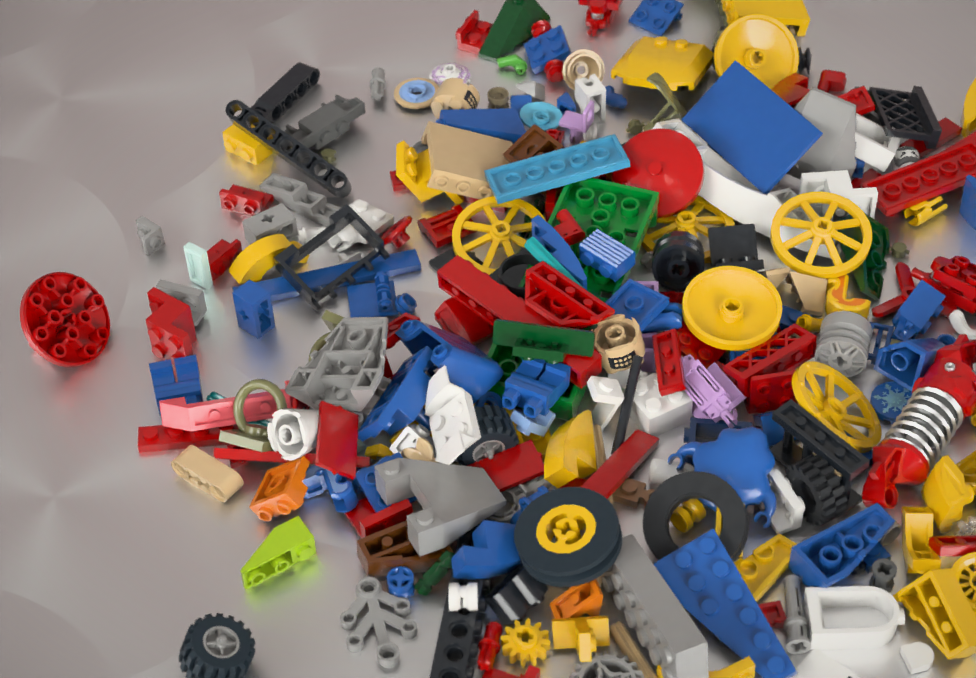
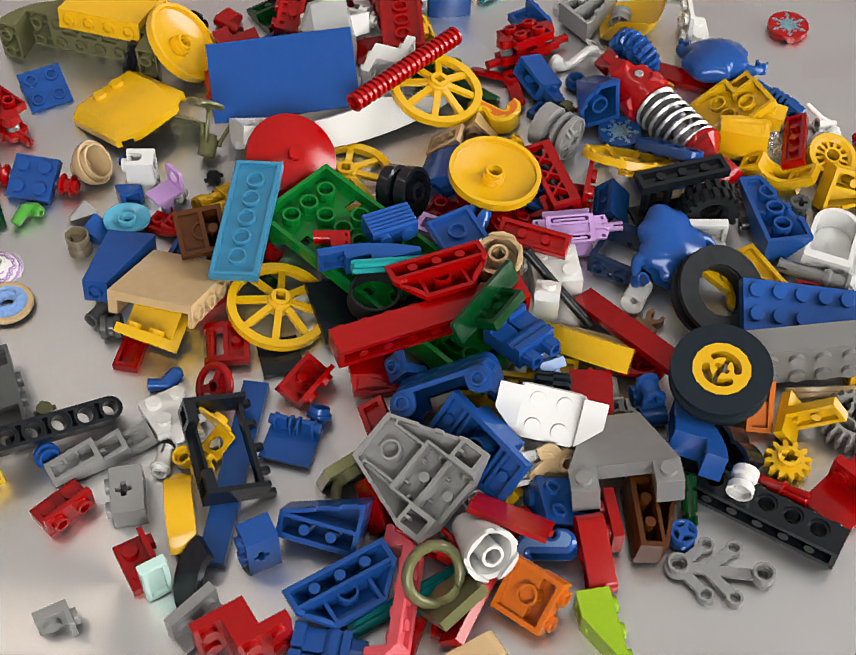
camera: 70 degrees left, 5 degrees up
tan brick [430,78,480,119] -> none
olive piece [626,119,645,135] -> none
black bracket [708,224,764,271] -> none
none -> blue plate [33,442,60,468]
none -> blue arm [147,366,184,391]
none -> yellow piece [171,407,236,475]
none -> black tile [173,534,214,608]
none -> red bracket [275,352,335,409]
none -> blue wedge [276,497,374,556]
none -> blue wedge [282,537,397,629]
none -> red piece [346,27,462,112]
none -> blue bracket [384,350,427,385]
none -> red beam [573,512,618,594]
none -> blue plate [635,137,704,161]

